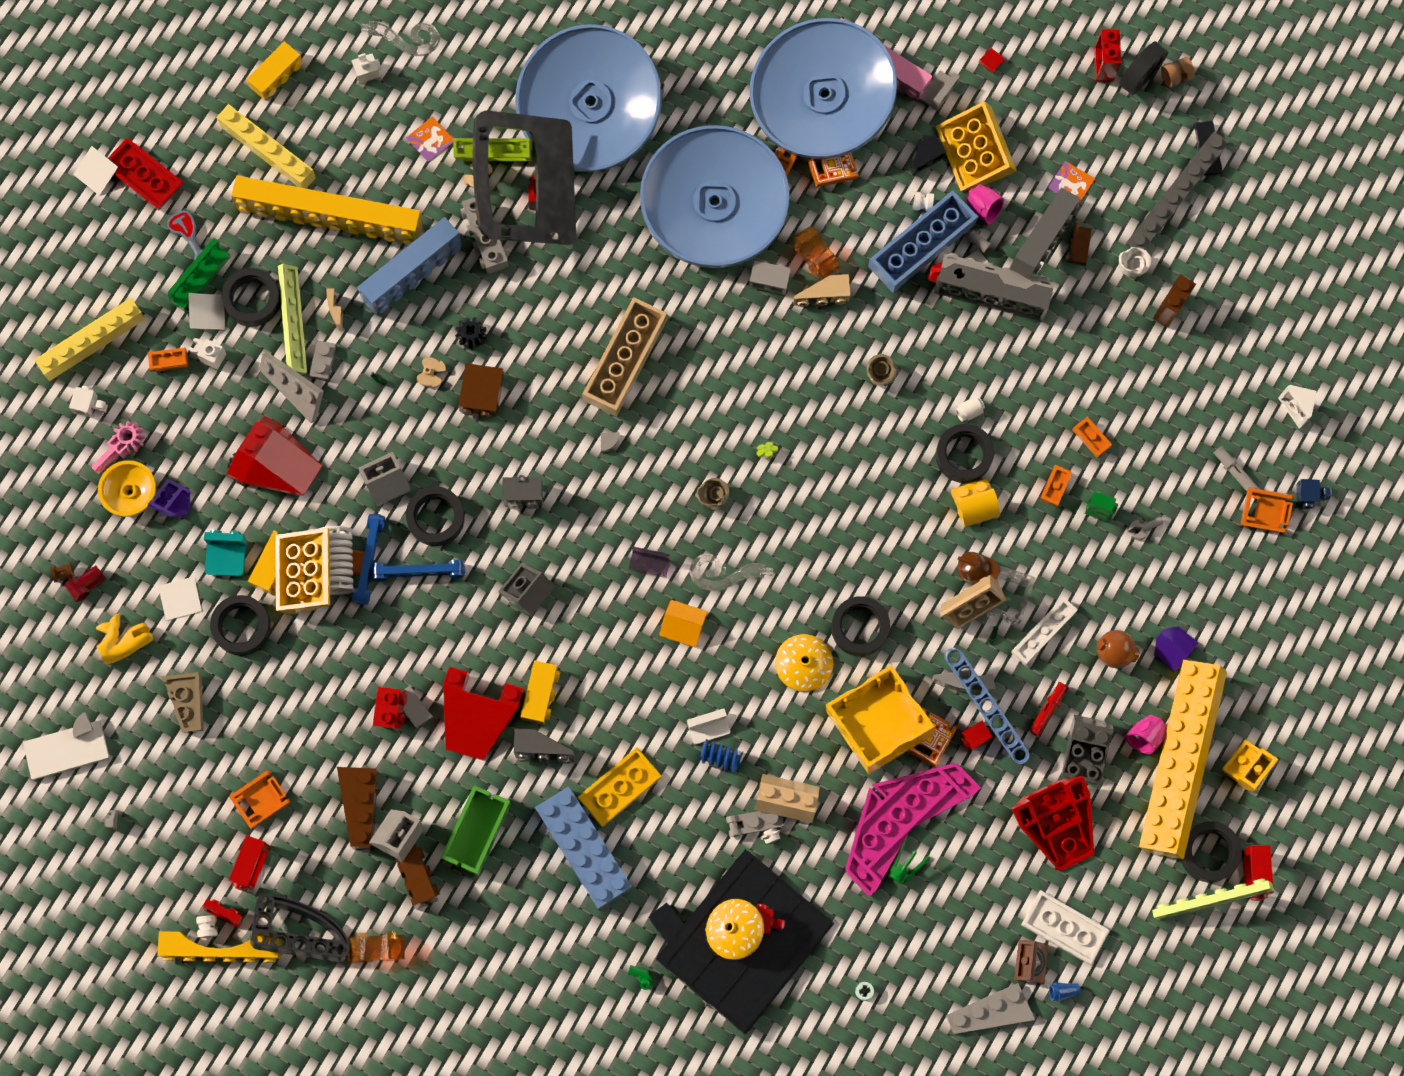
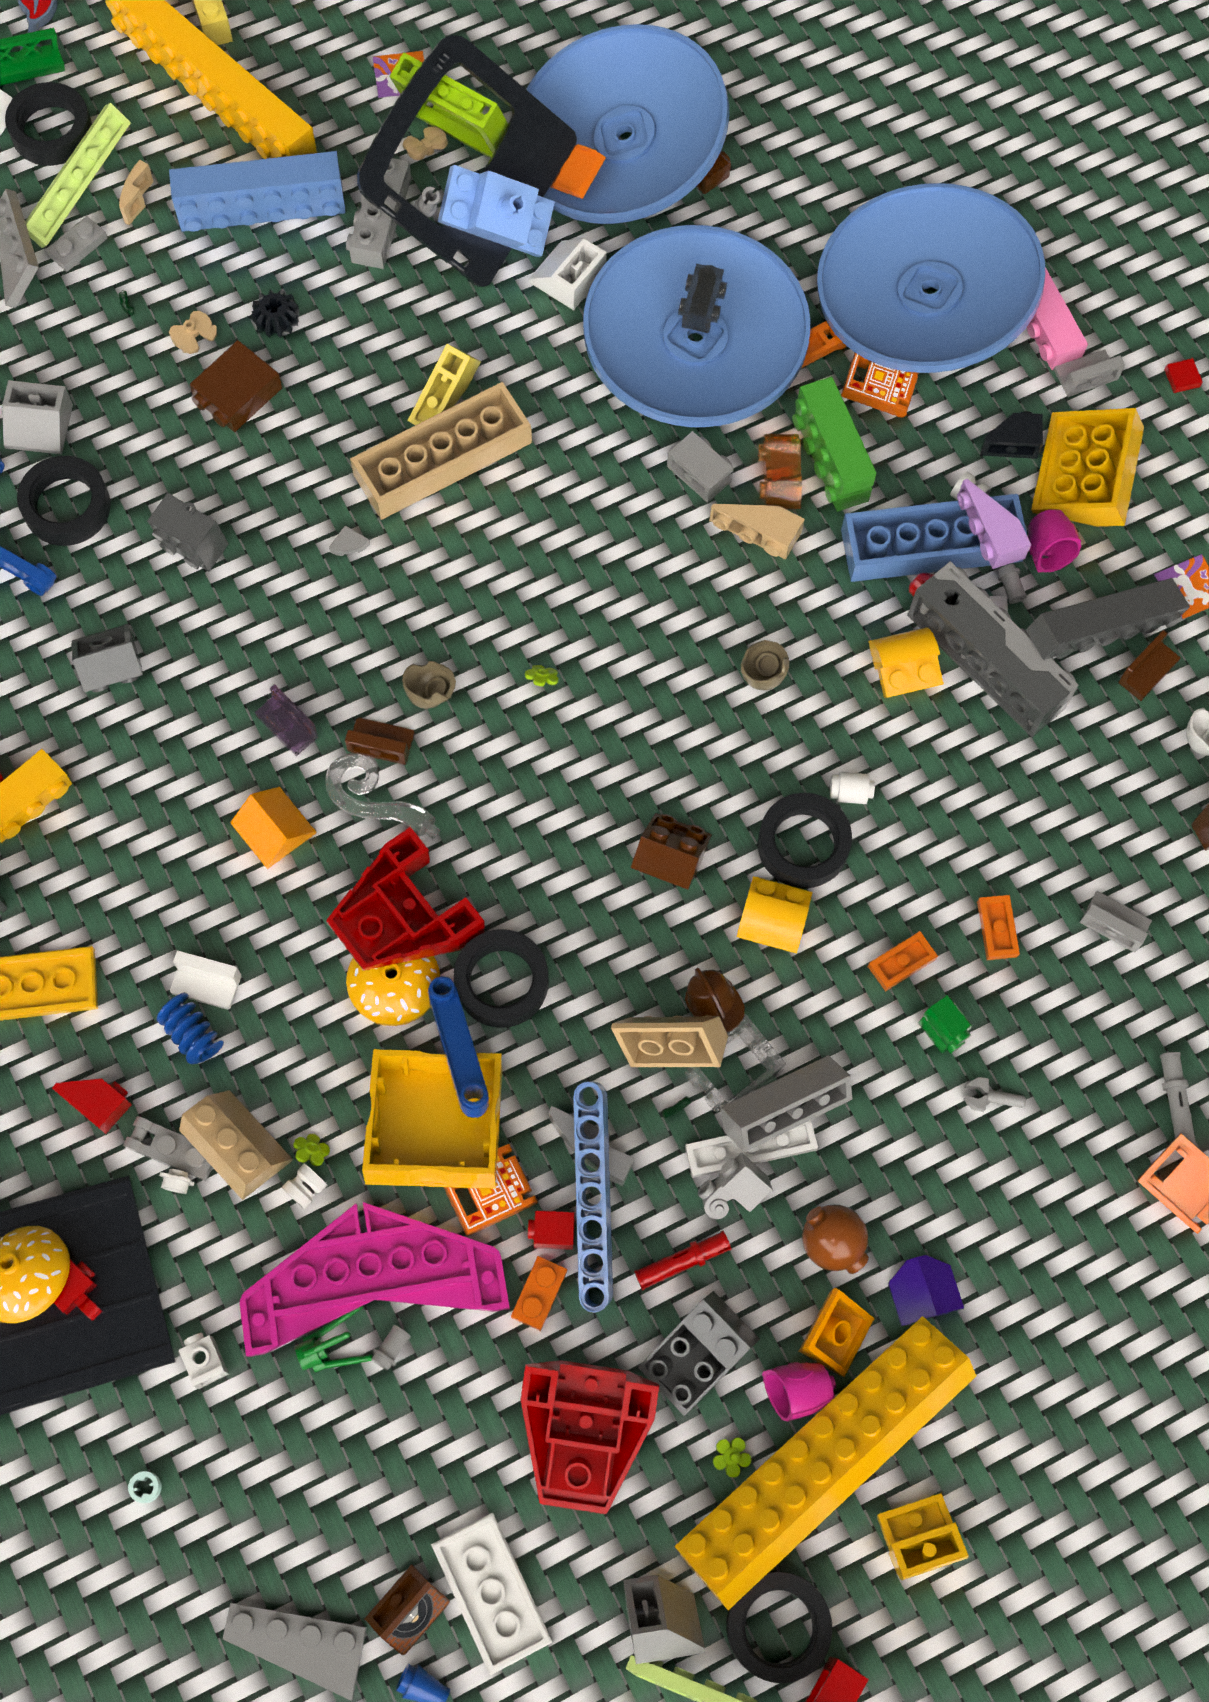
camera: 35 degrees right, 5 degrees down
none -> red slope [52,1078,132,1134]
none -> white brick [179,1333,229,1389]
none -> white wheel [281,1163,328,1209]
none -> lime plant [293,1134,330,1166]
none -> red wedge [326,826,485,971]
none -> reddish brown panel [345,718,415,765]
none -> light grey pin [371,1325,411,1371]
none -> light yellow slope [407,344,481,425]
none -> light grey pin [414,187,440,218]
none -> blue piece [428,977,489,1118]
none -> light blue brick [438,165,555,257]
none -> orange plate [511,1256,568,1332]
none -> white slope [529,238,607,310]
none -> orange piece [550,144,606,199]
none -> light grey slope [623,1575,705,1664]
none -> reddish brown slope [631,813,712,890]
none -> clear smoke brick [678,263,728,333]
none -> brick [697,1152,773,1219]
none -> lime plant [713,1438,751,1478]
none -> light grey brick [721,1055,852,1152]
none -> bright green piece [792,377,877,512]
none -> light orange slope [798,1288,875,1377]
none -> yellow brick [868,627,944,698]
none -> lavender slope [957,479,1031,569]
none -> light grey panel [1079,891,1152,953]

